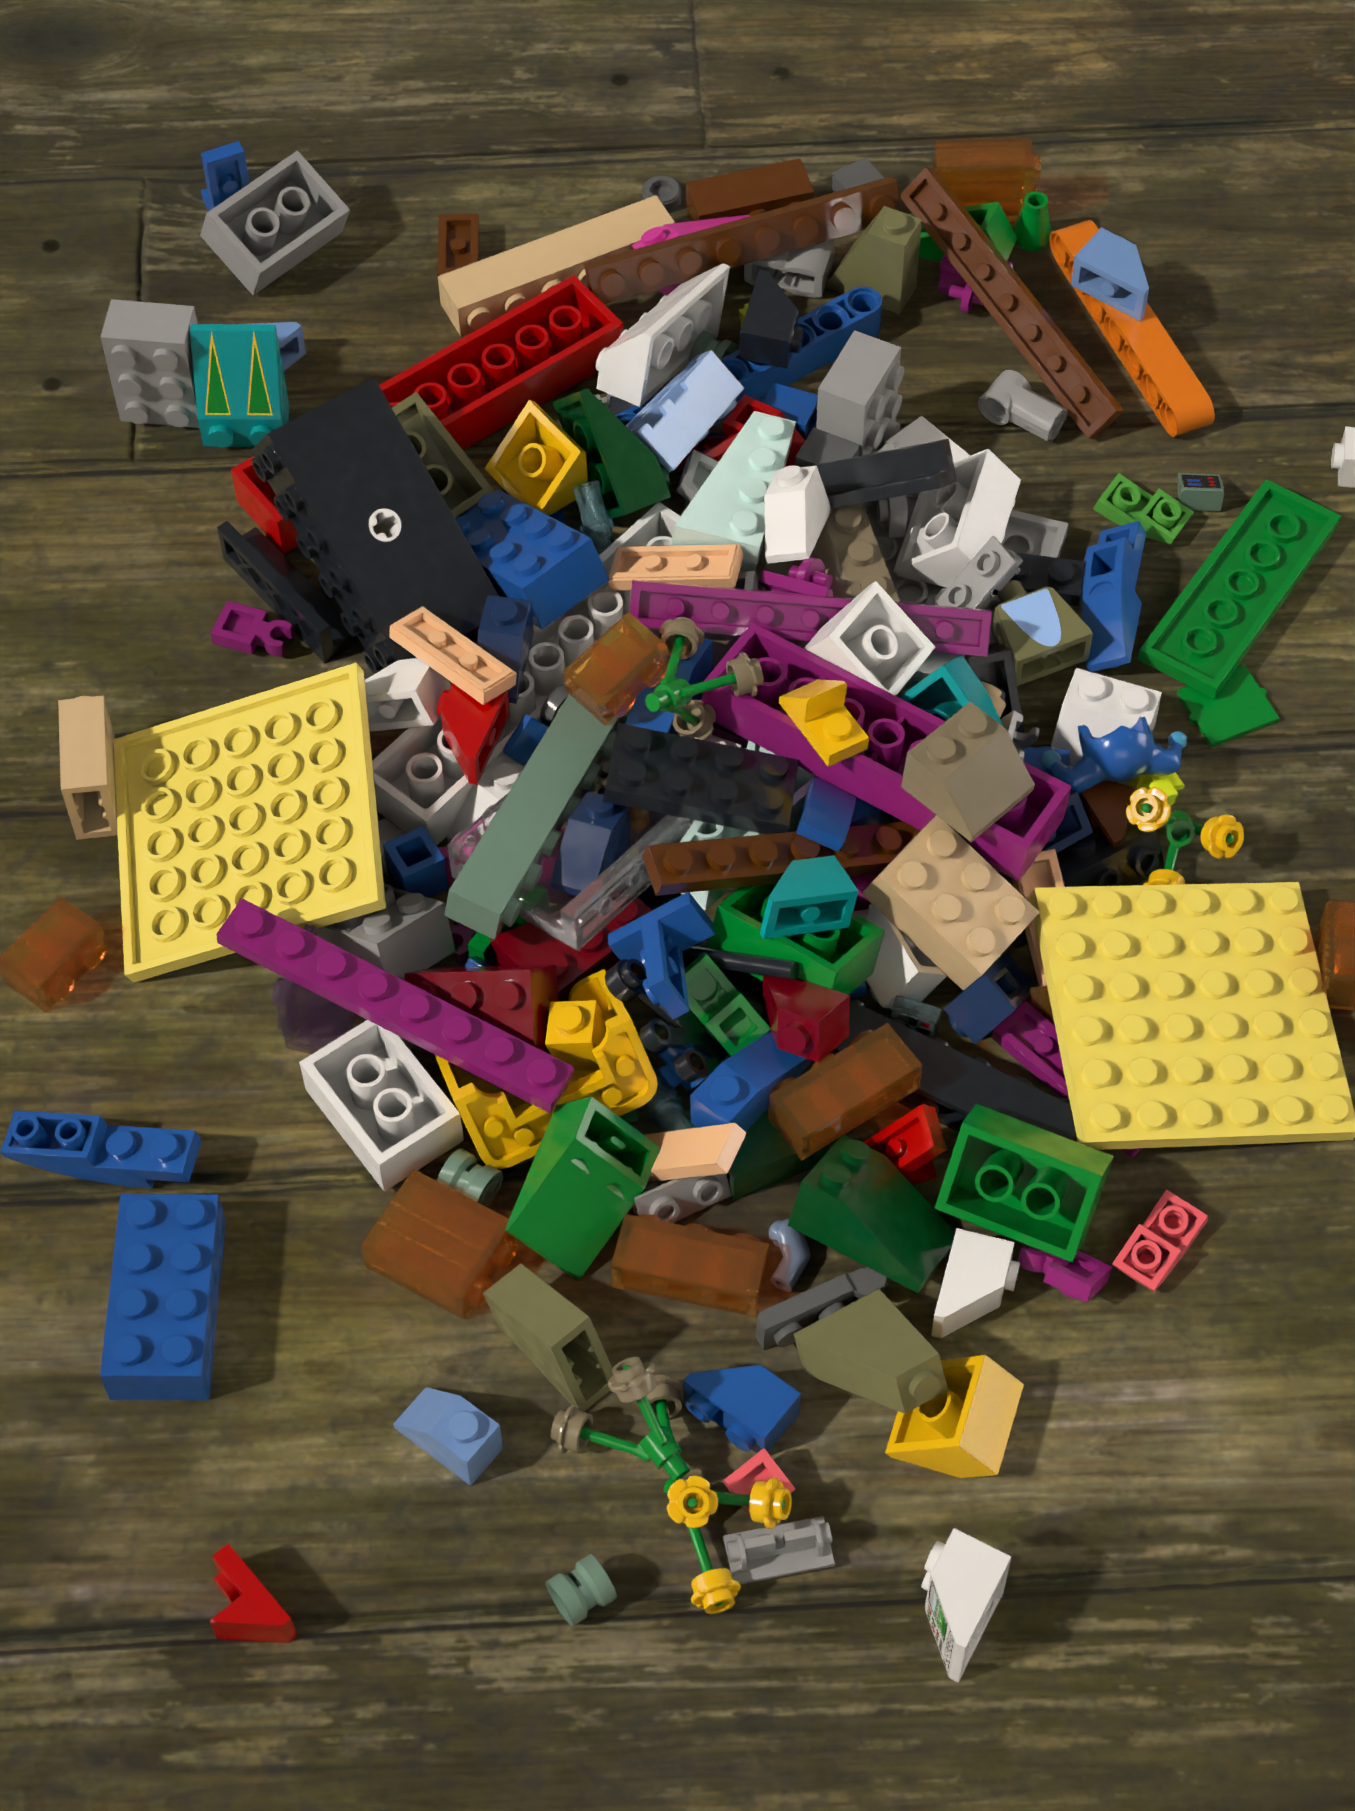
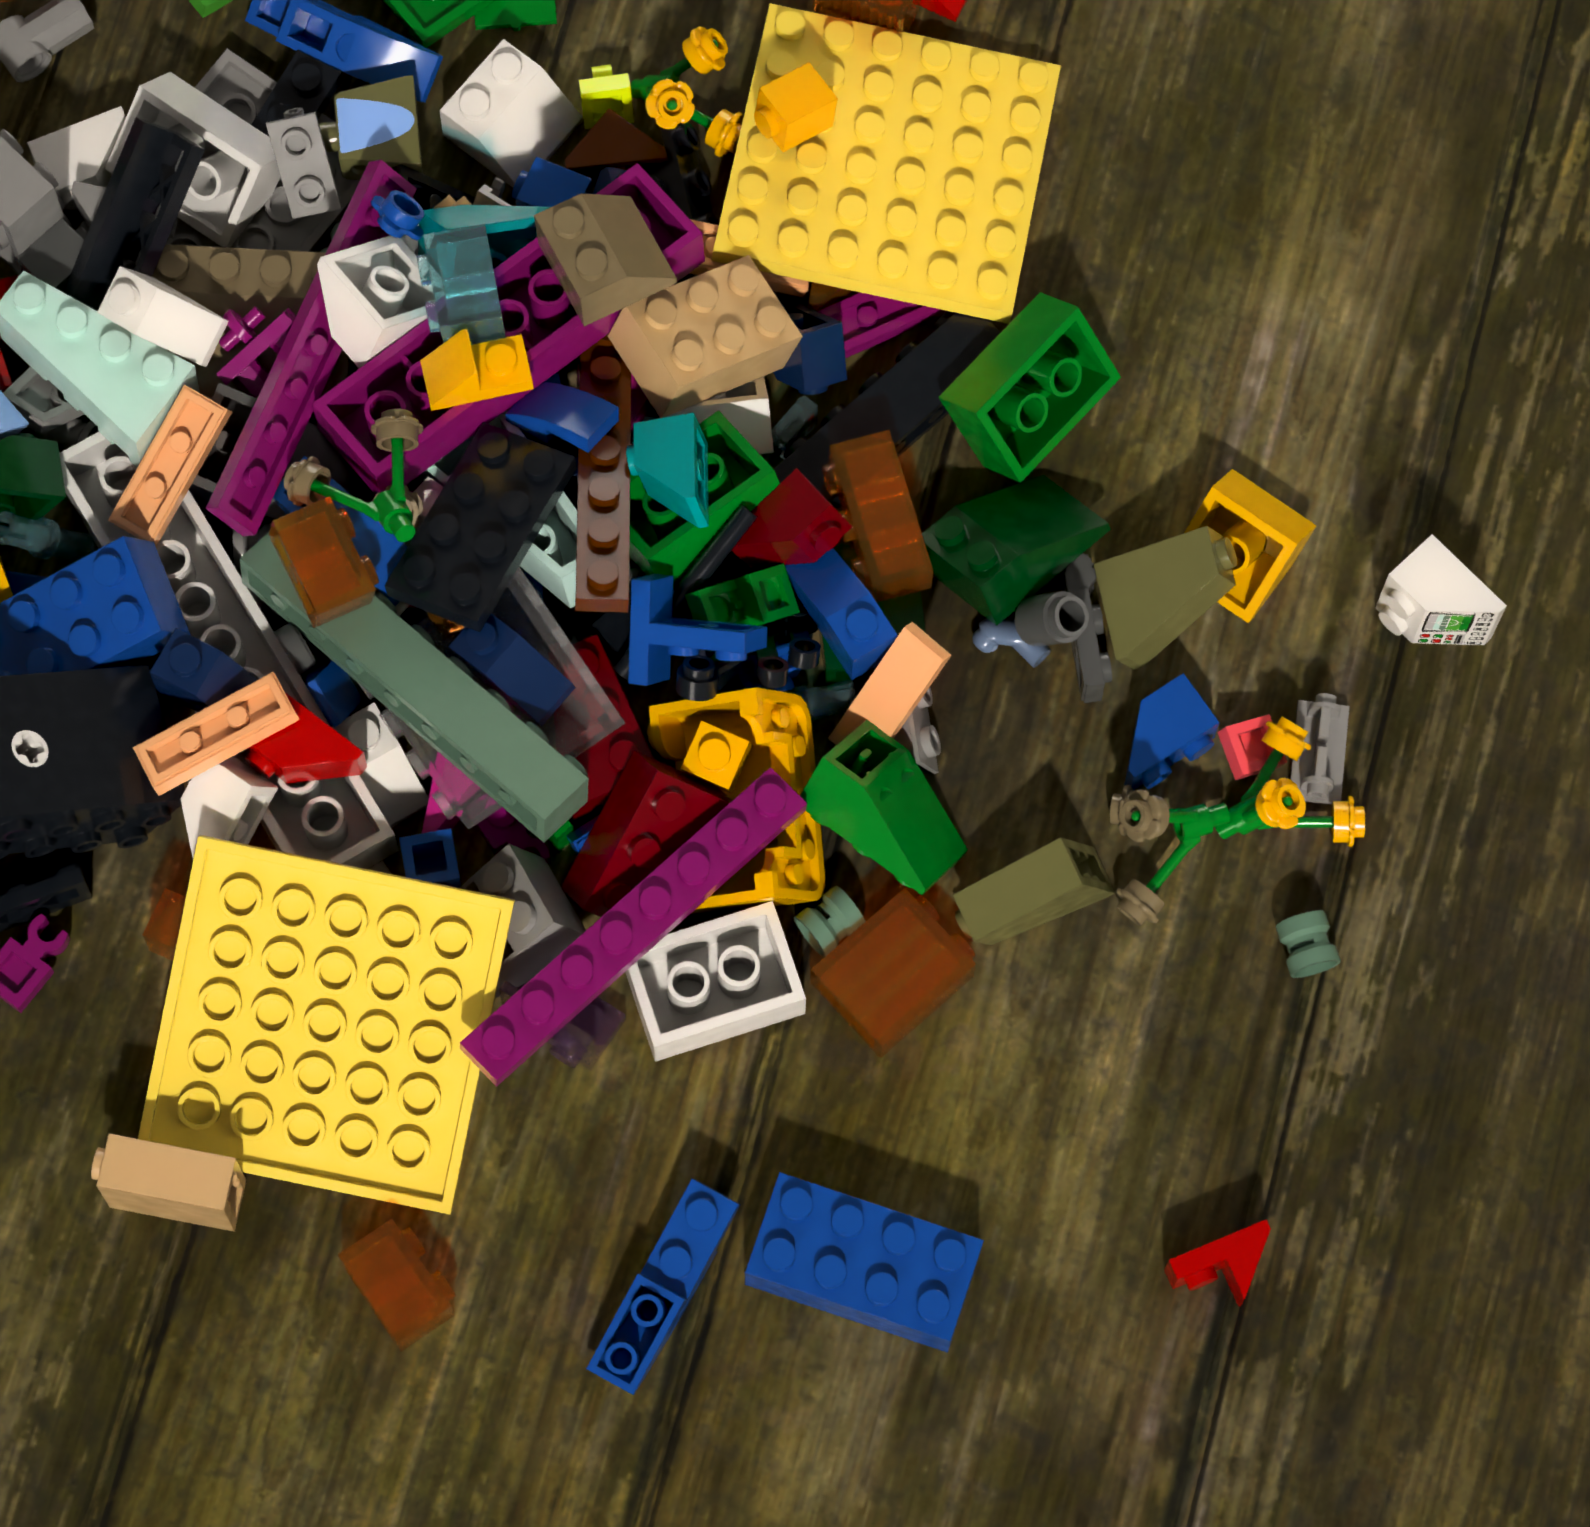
camera: 75 degrees left, 15 degrees up
medium blue slope [393,1387,503,1486] -> none
clear orange brick [611,1214,769,1317] -> none
red slope [864,1104,947,1184] -> none
white slope [931,1228,1020,1338] -> none
magenta plate [1017,1245,1112,1303] -> none
blue piece [1041,717,1187,794] -> none
coral slope [1112,1190,1208,1292] -> none
none -> blue plate [371,190,424,240]
none -> clear light blue brick [417,224,506,345]
none -> yellow brick [754,62,838,152]
none -> dark grey brick [1015,591,1089,647]

